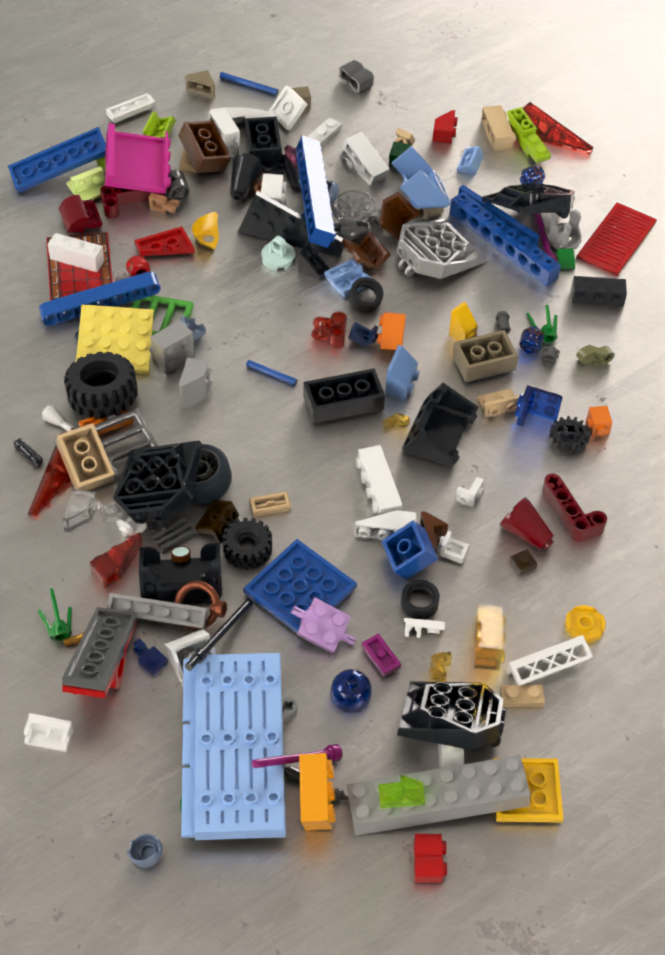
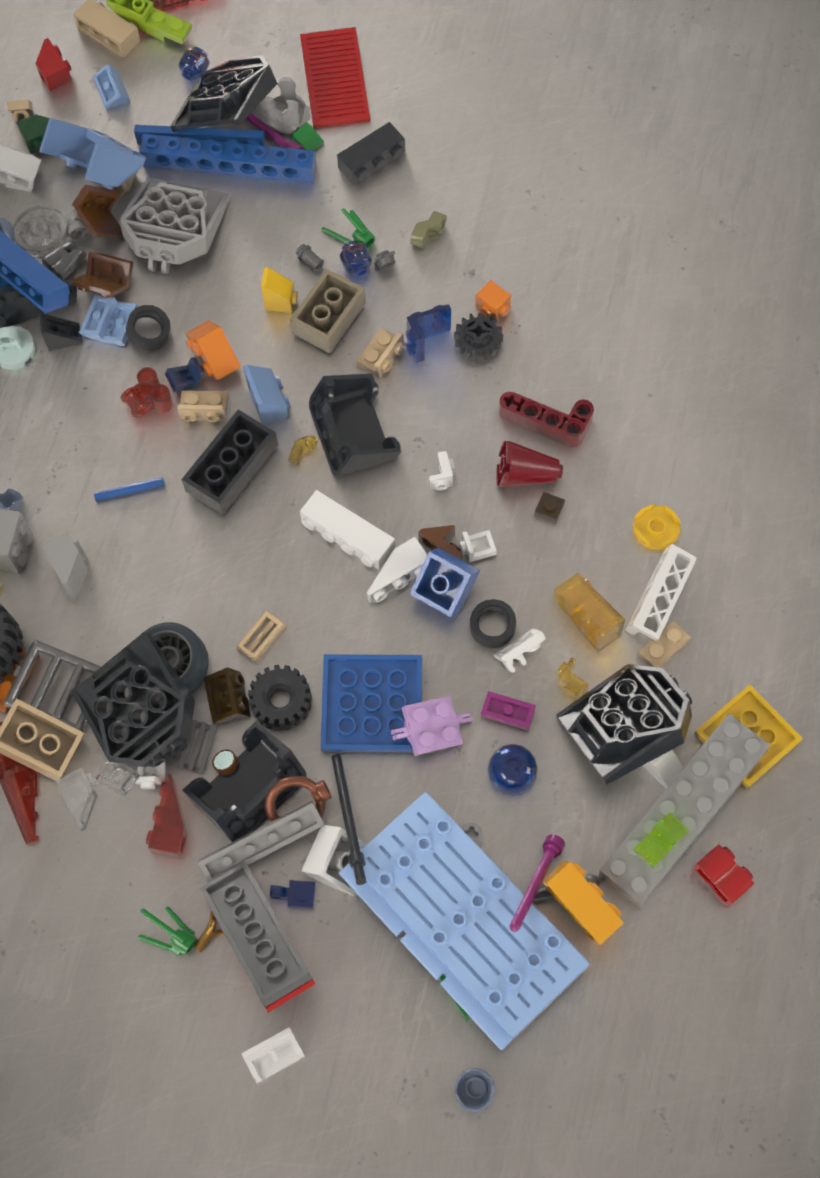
camera: 35 degrees left, 15 degrees up
none -> tan bracket [177,391,228,422]

